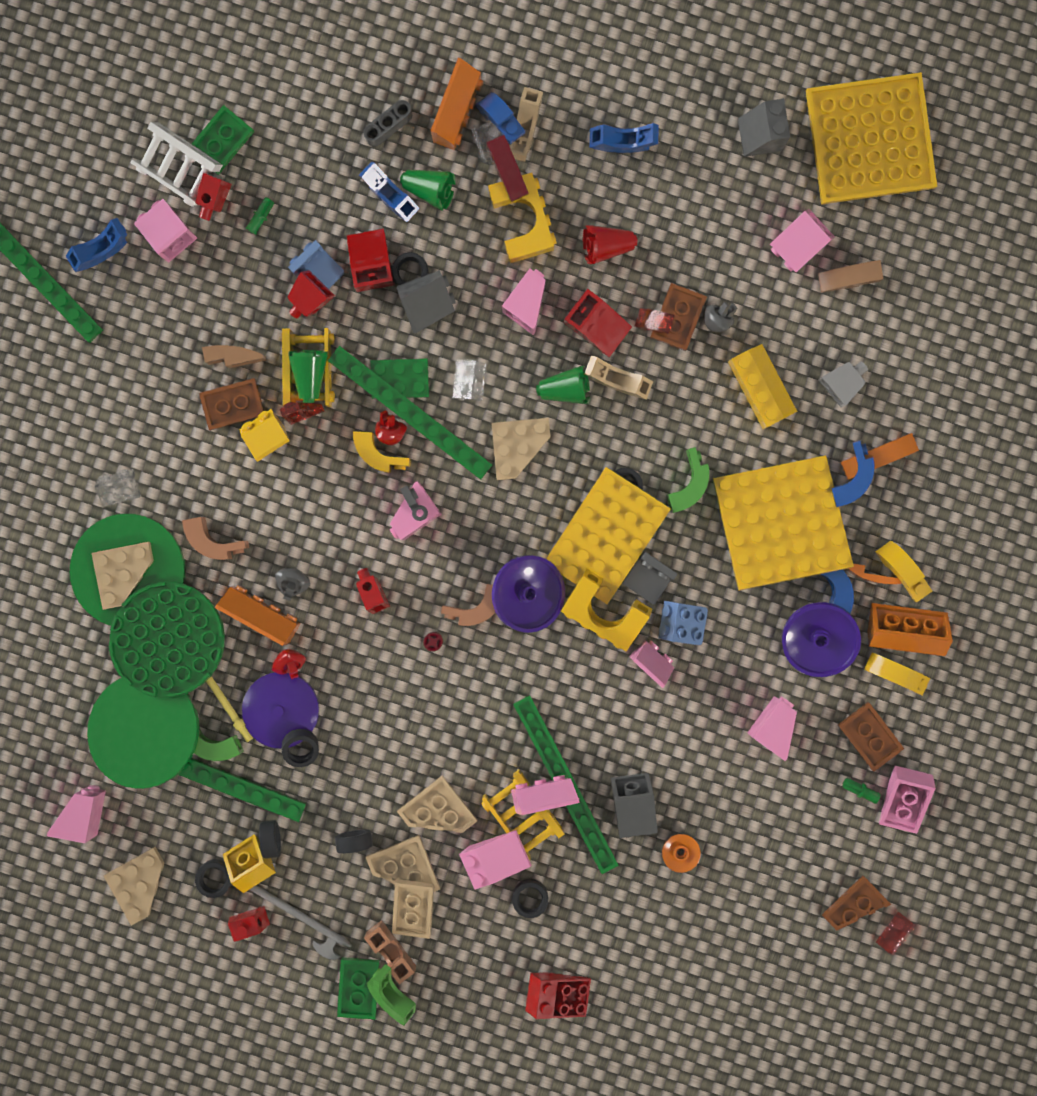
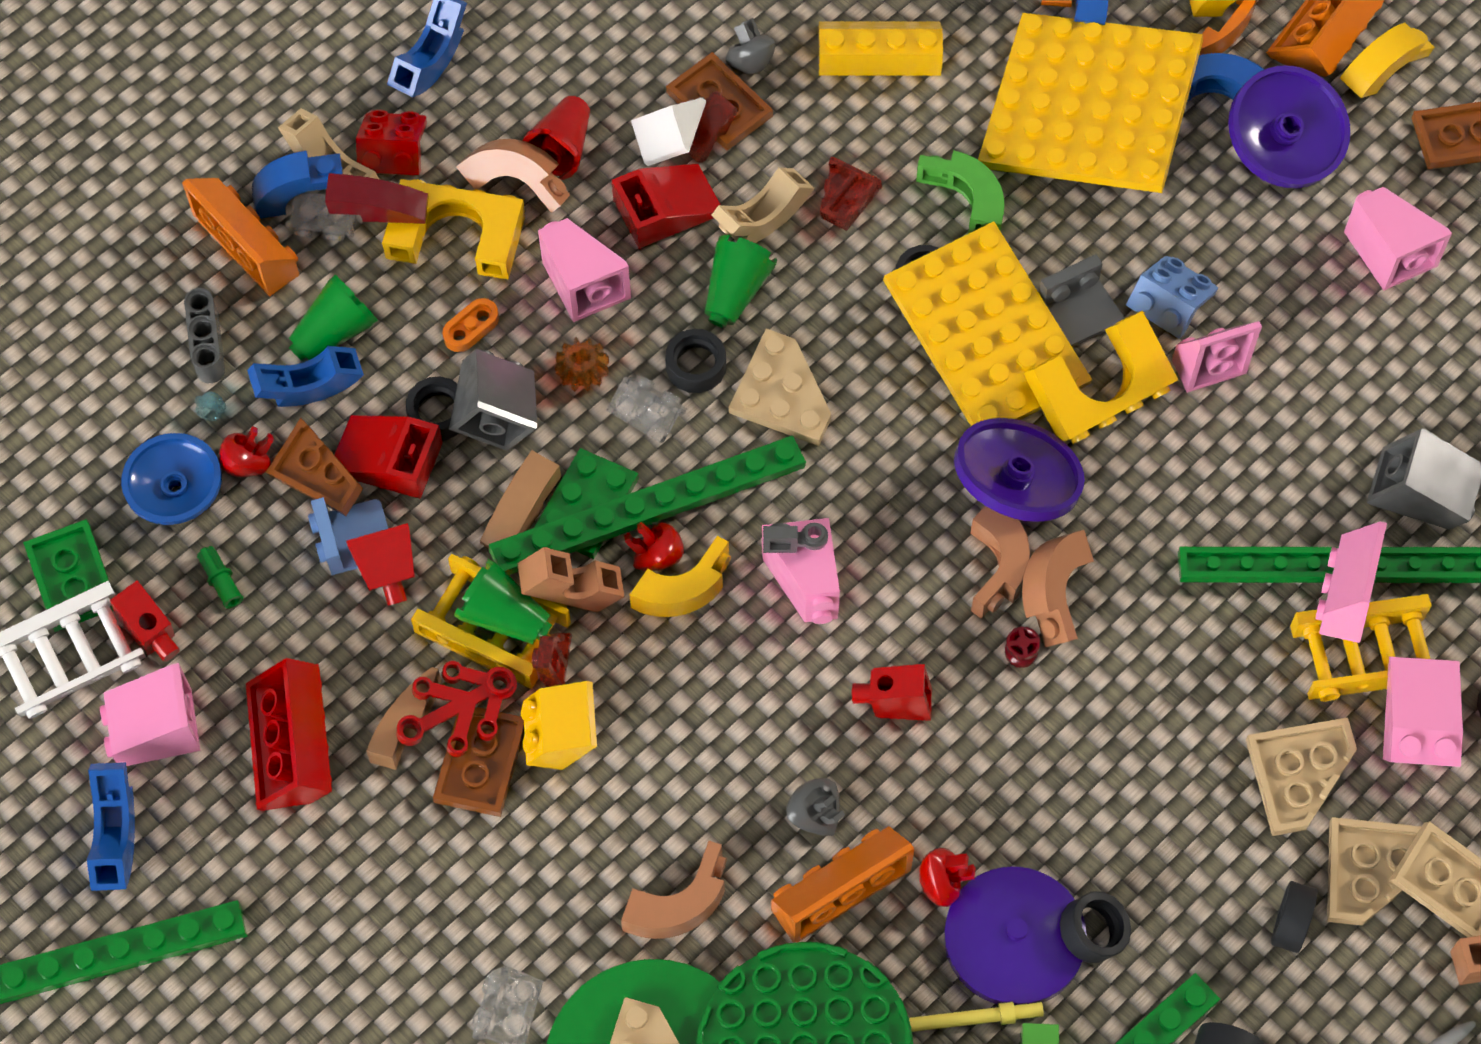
camera: 65 degrees left, 25 degrees down
none -> blue dish [121,433,222,525]
none -> clear light blue plate [195,392,226,421]
none -> red piece [218,426,274,477]
none -> red slope [246,658,332,811]
none -> dark orange wing [266,418,363,516]
none -> red bracket [356,110,427,175]
none -> red plant [396,661,517,757]
none -> orange plate [442,298,499,352]
none -> arch [456,139,570,213]
none -> medium nougat slope [480,450,561,548]
none -> nougat arch [517,547,624,613]
none -> clear orange gear [555,337,609,392]
none -> white slope [631,98,706,166]
none -> black tyre [665,329,726,393]
none -> clear red wing [820,156,882,231]
none -> nougat arch [1022,530,1094,647]

